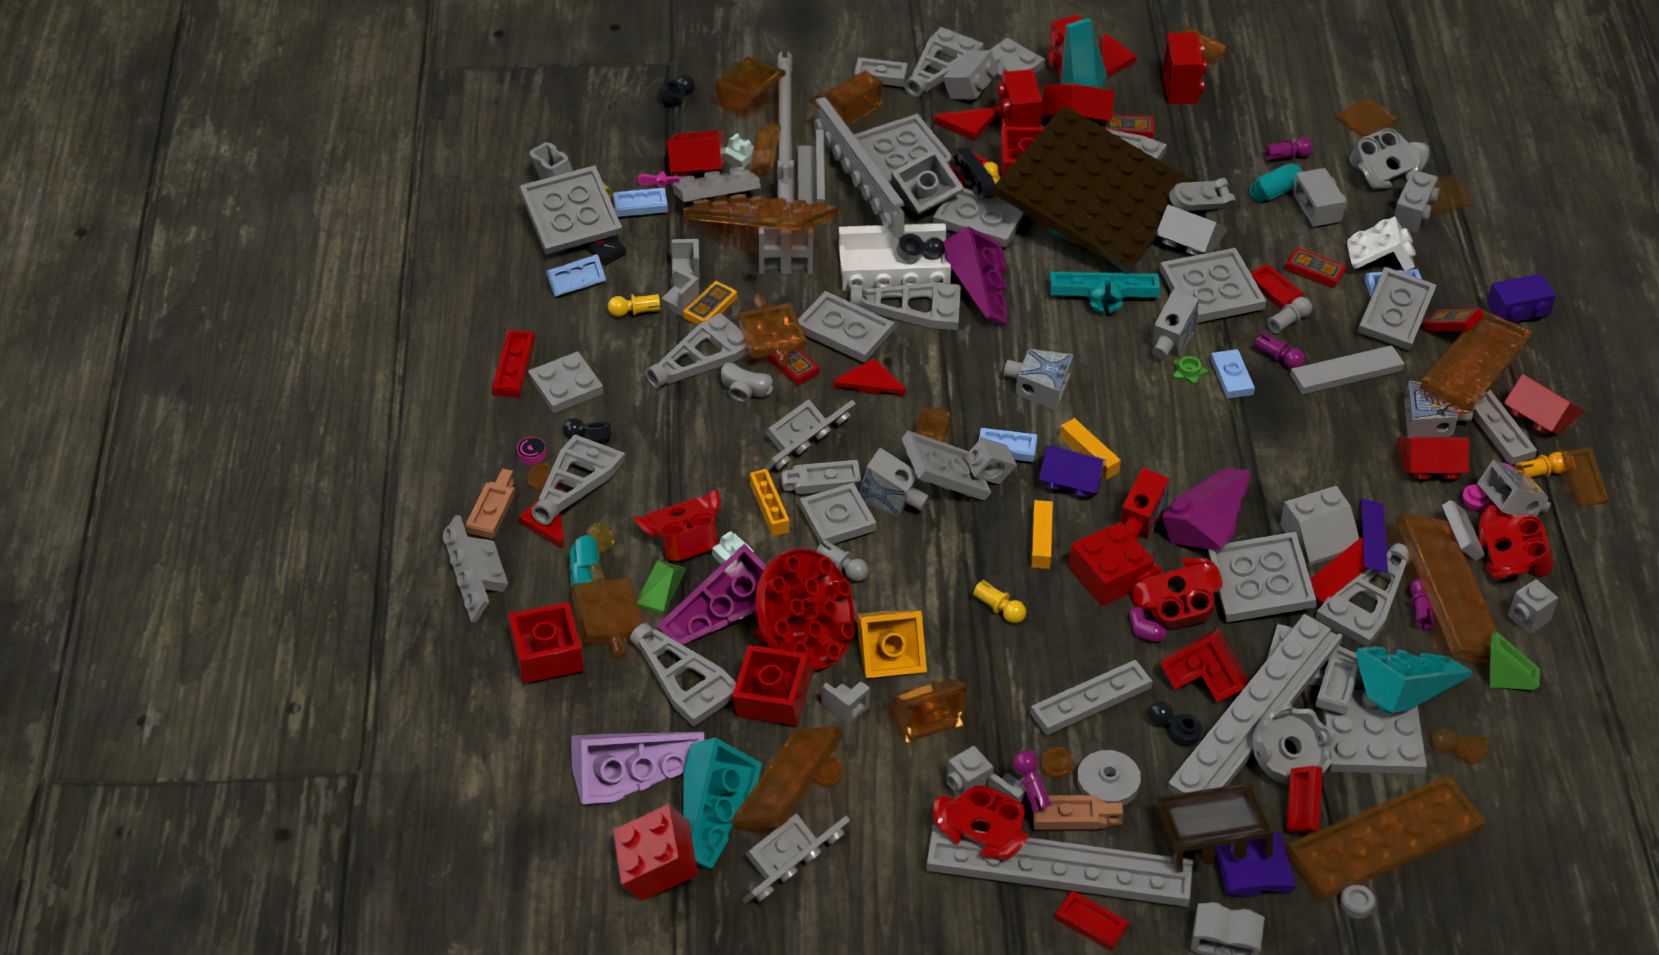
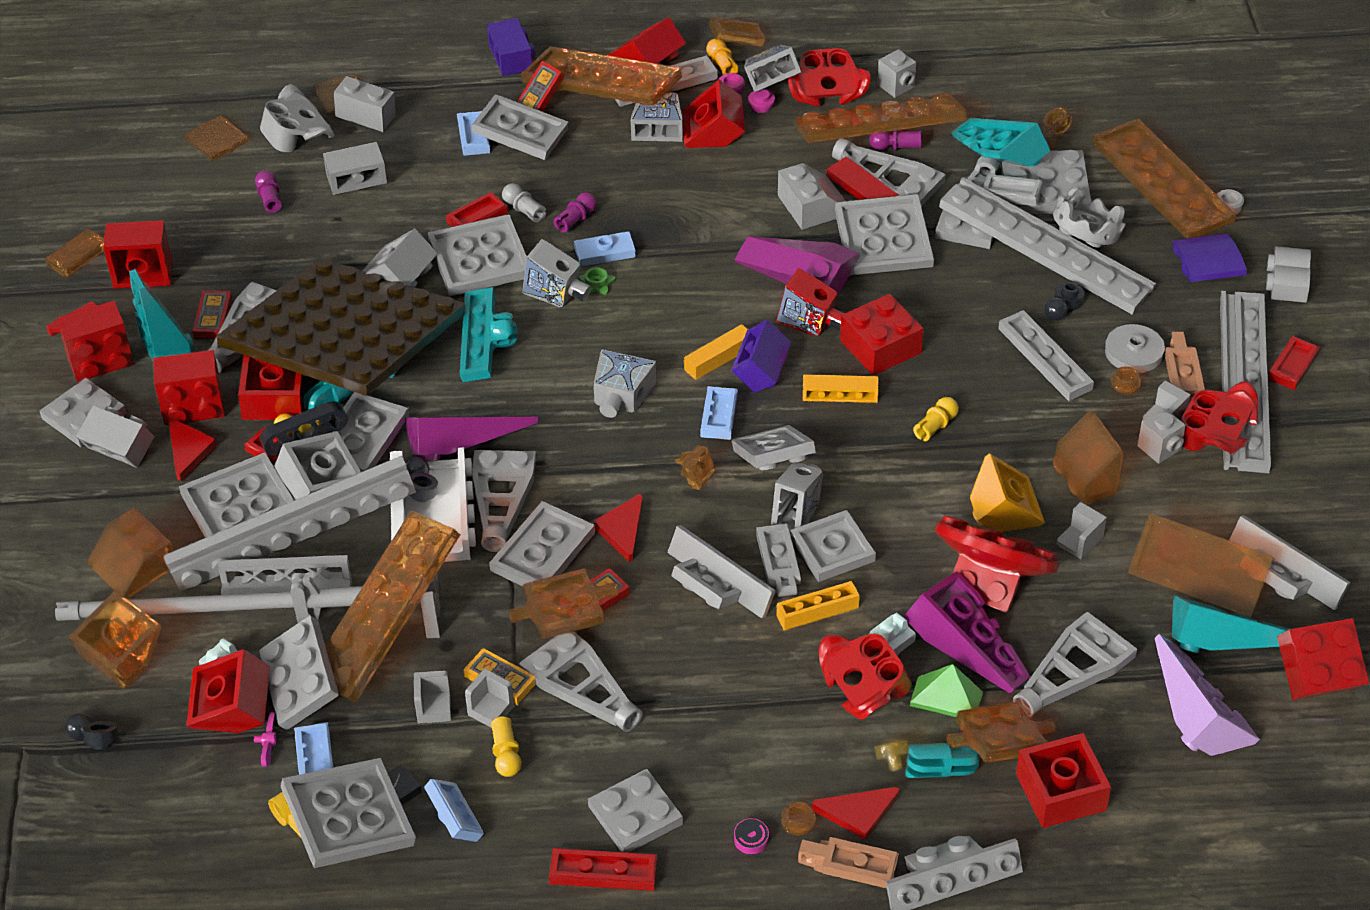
camera: 90 degrees left, 0 degrees up
light grey brick [530,142,573,180] -> none
light grey plate [532,435,625,525] -> none
black plate [562,418,612,444] -> none
light grey piece [721,362,773,403] -> none
red brick [732,645,813,726] -> none
clear orange tile [749,121,781,175] -> none
light grey pin [817,539,869,582] -> none
light grey plate [854,57,908,87] -> none
light grey plate [904,27,984,97] -> none
light grey brick [965,437,1017,485] -> none
magenta pin [1013,750,1052,812] -> none
red panel [1041,83,1115,122] -> none
magenta arm [1129,607,1166,643] -> none
red piece [1131,557,1223,630] -> none
dark brown window [1156,782,1273,873] -> none
red panel [1160,627,1249,703] -> none
light grey plate [1169,178,1236,211] -> none
teal arm [1249,163,1302,202] -> none
tile [1285,247,1347,289] -> none
red tile [1287,765,1323,834] -> none
light grey tile [1290,345,1404,394] -> none
white bracket [1347,217,1416,271] -> none
dark purple sticker [1361,498,1388,573] -> none
light grey tile [1442,500,1485,561] -> none
bright green slope [1490,631,1540,690] -> none

